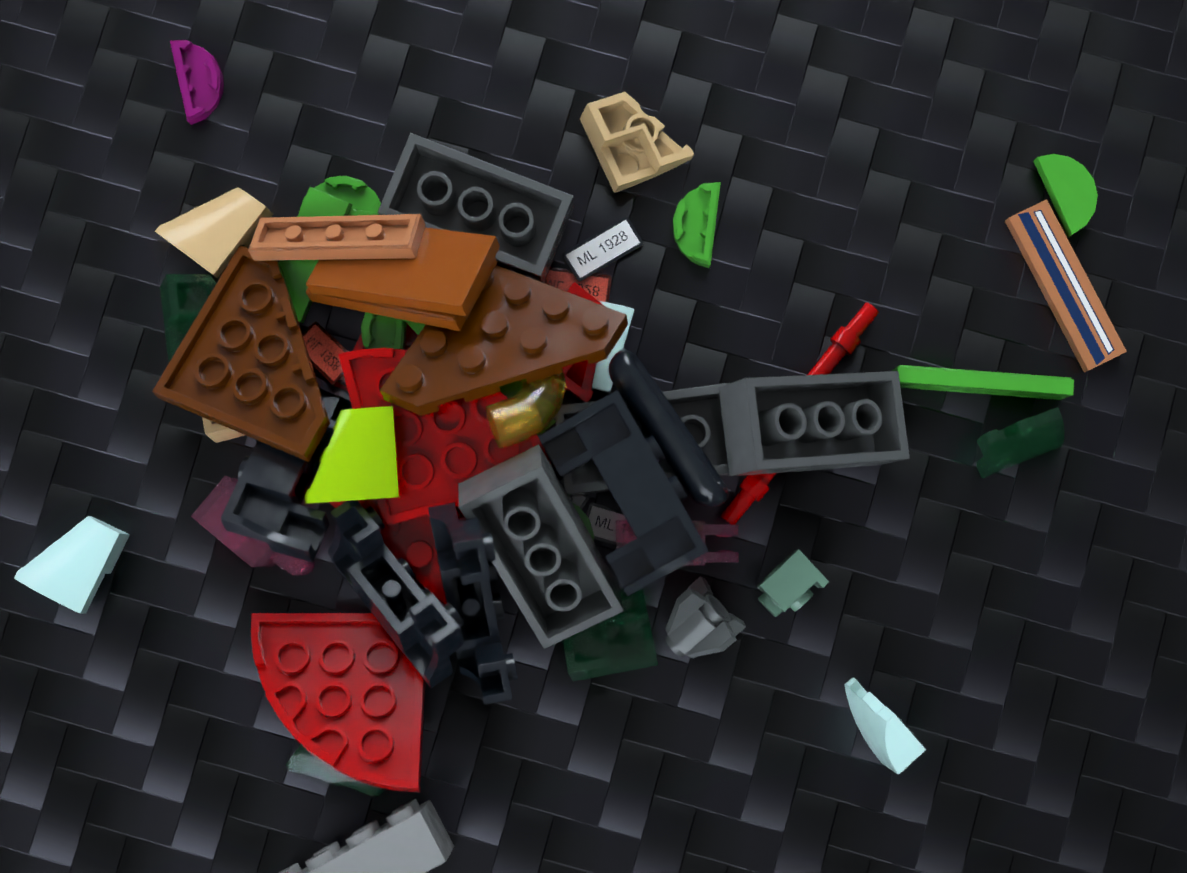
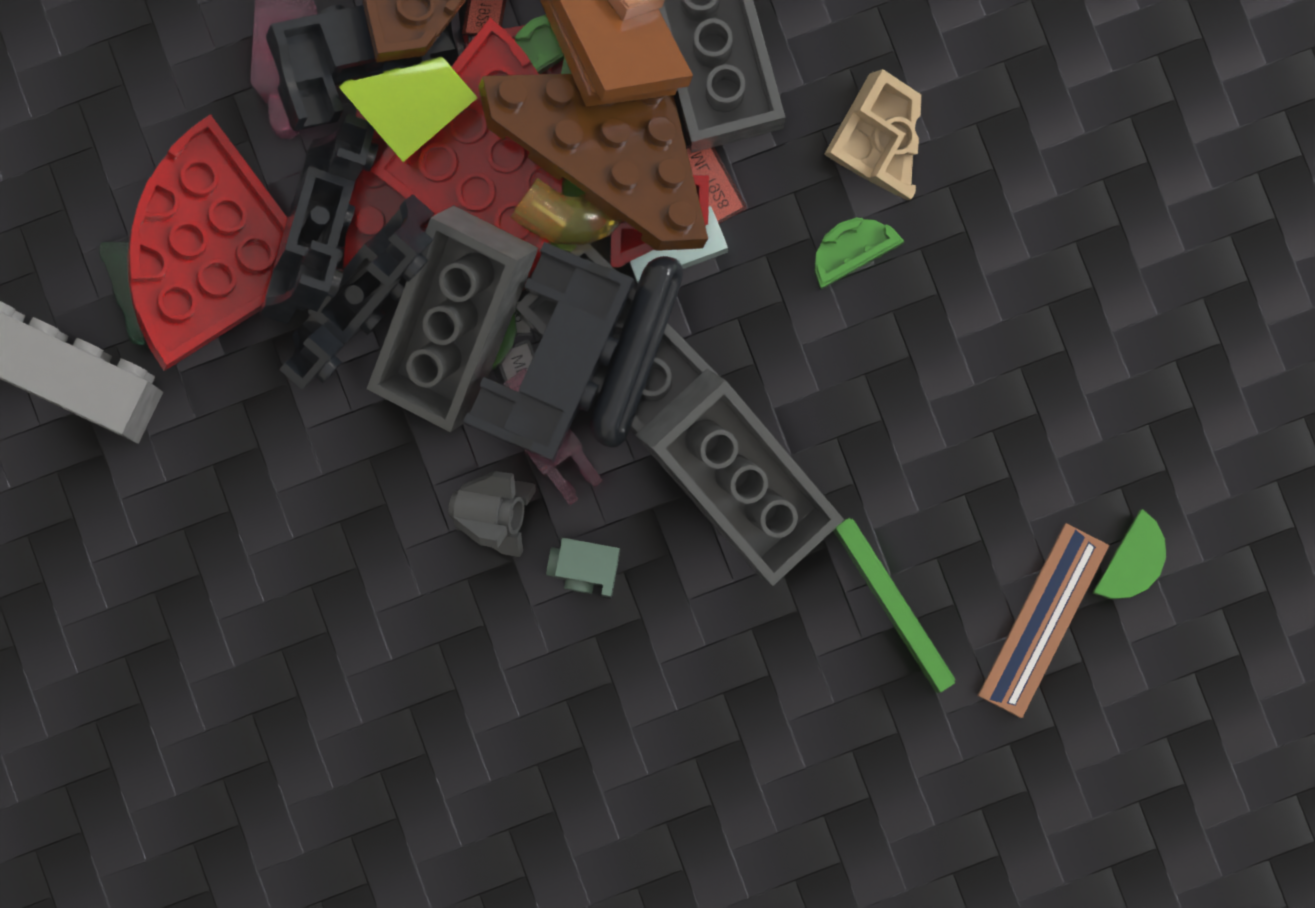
camera: 50 degrees right, 0 degrees up
white sticker [563,217,643,281] -> none
clear green slope [563,588,658,681] -> none
red bar [721,302,879,527] -> none
light aqua slope [845,677,926,774] -> none
clear green slope [975,407,1065,479] -> none

